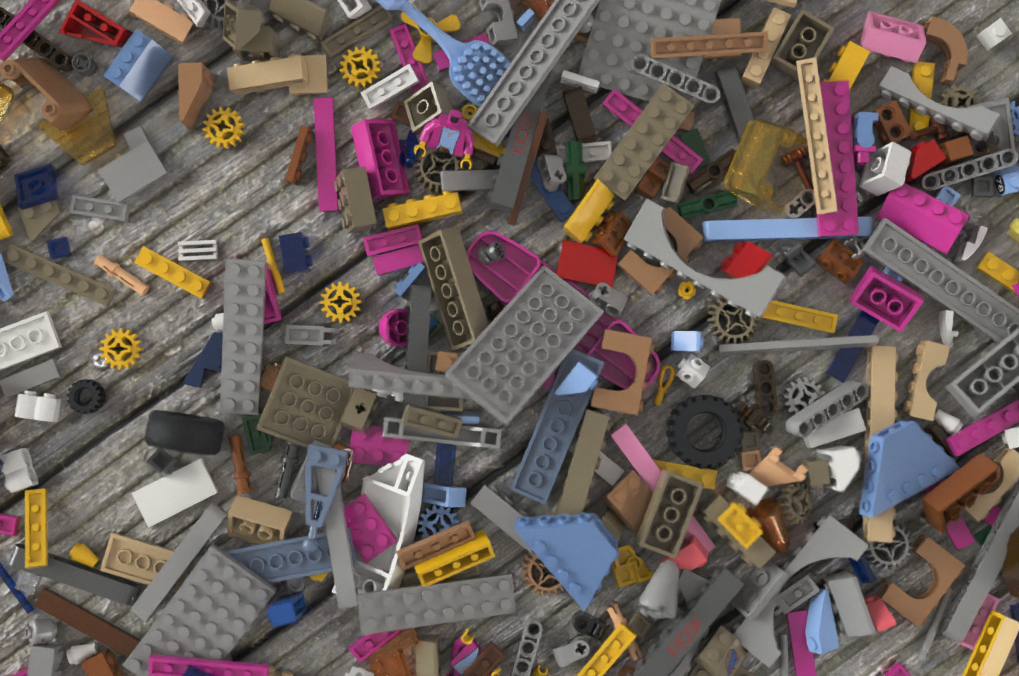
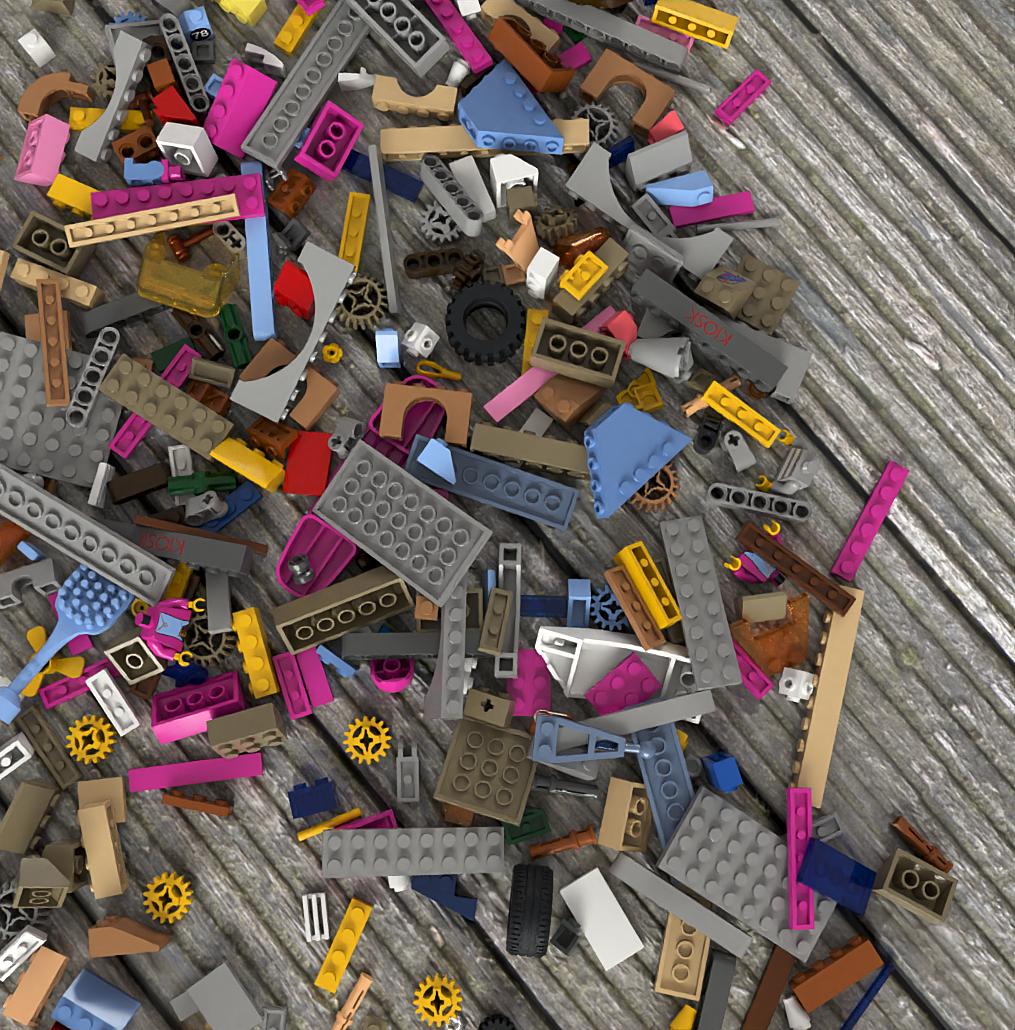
camera: 100 degrees left, 5 degrees down
light grey brick [470,484,532,552] -> none

